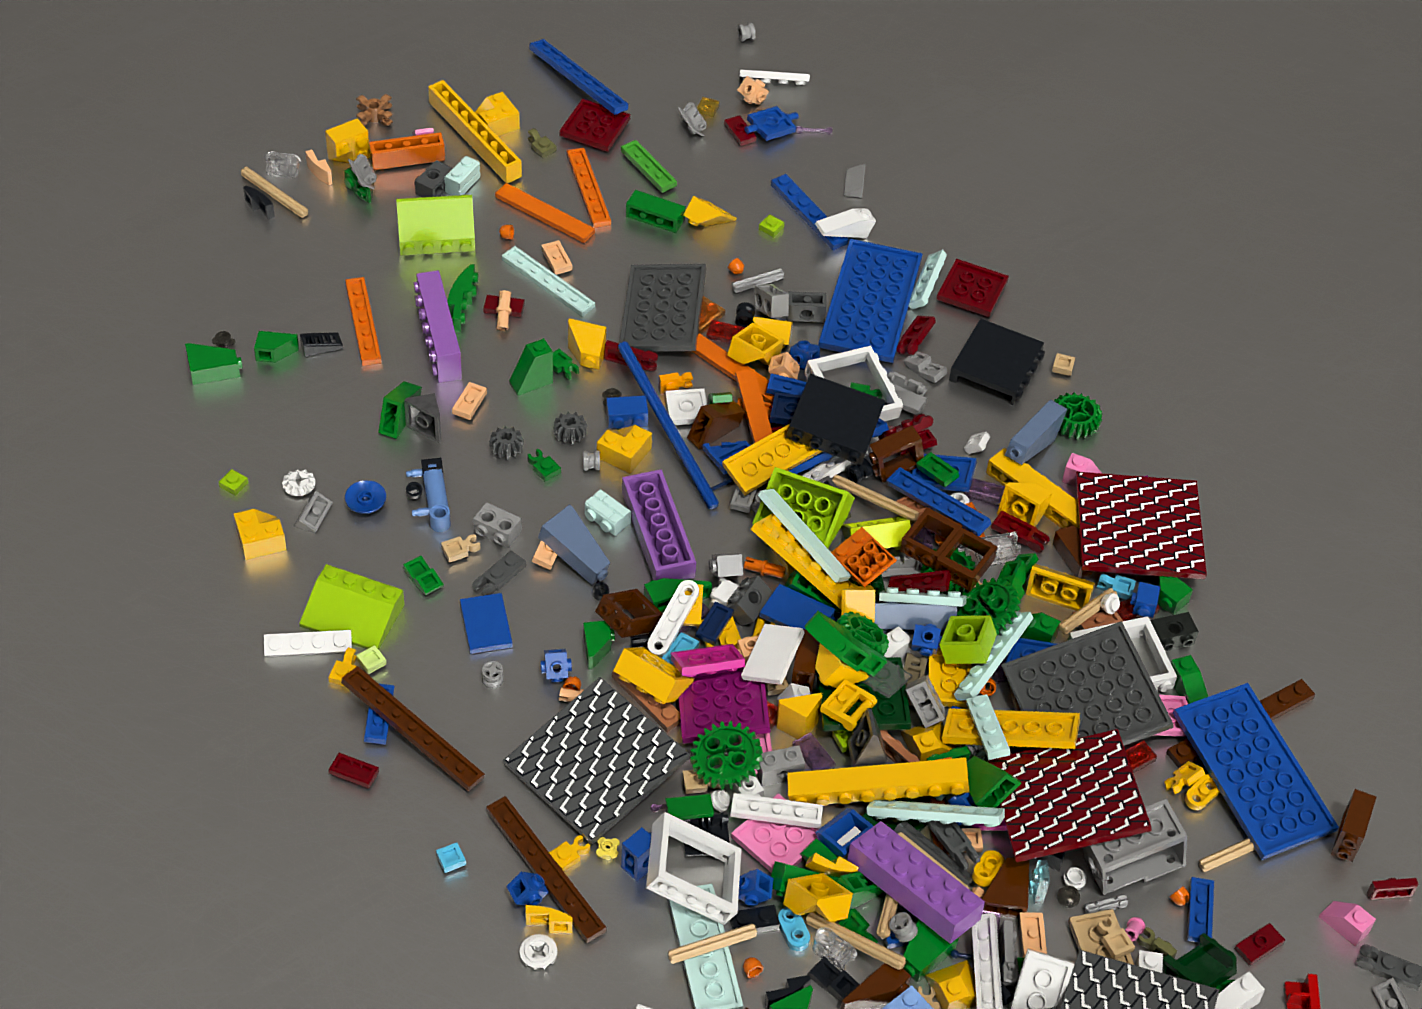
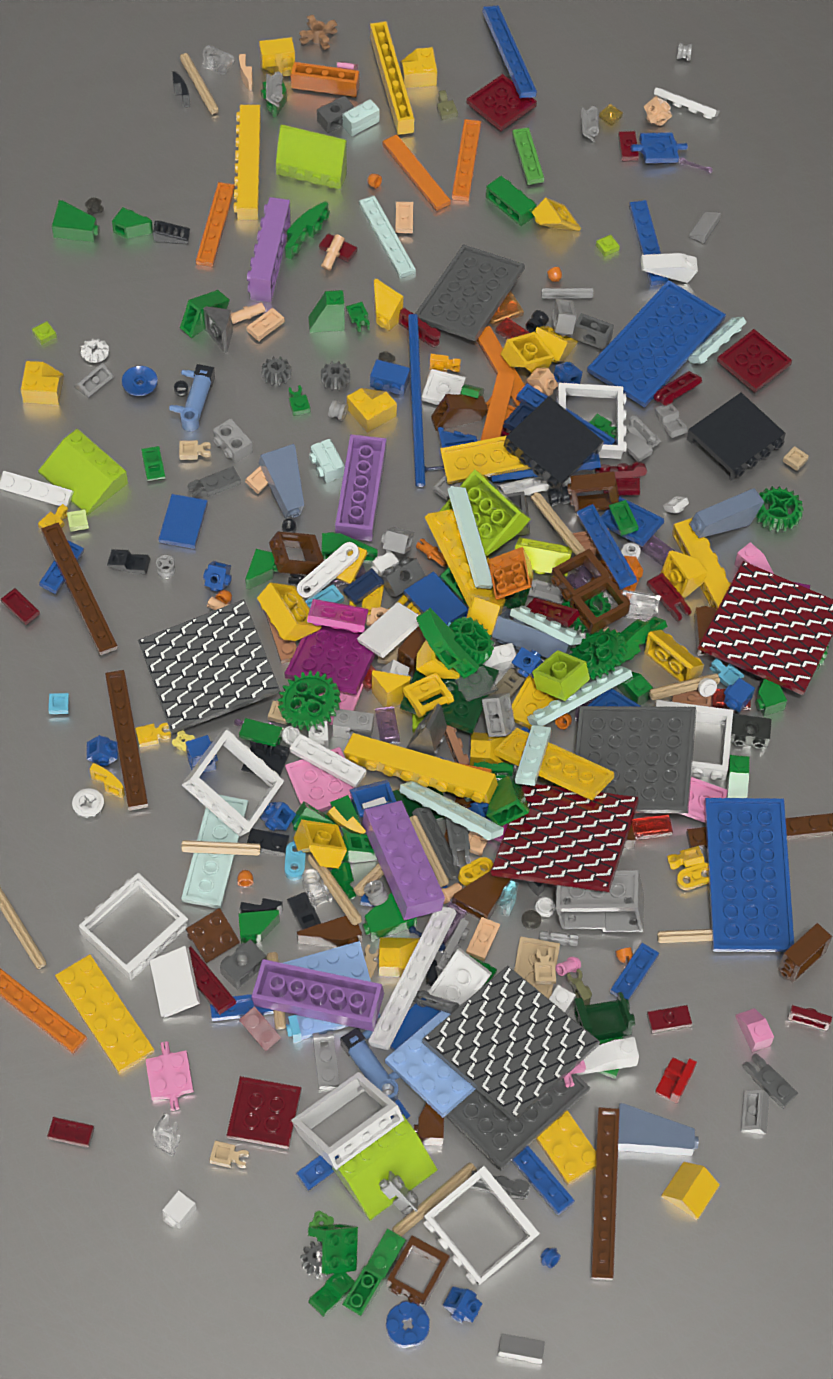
camera: 25 degrees right, 10 degrees up
none -> black slope [107,549,150,574]
none -> light nougat pin [231,302,265,324]
none -> yellow brick [234,105,261,220]

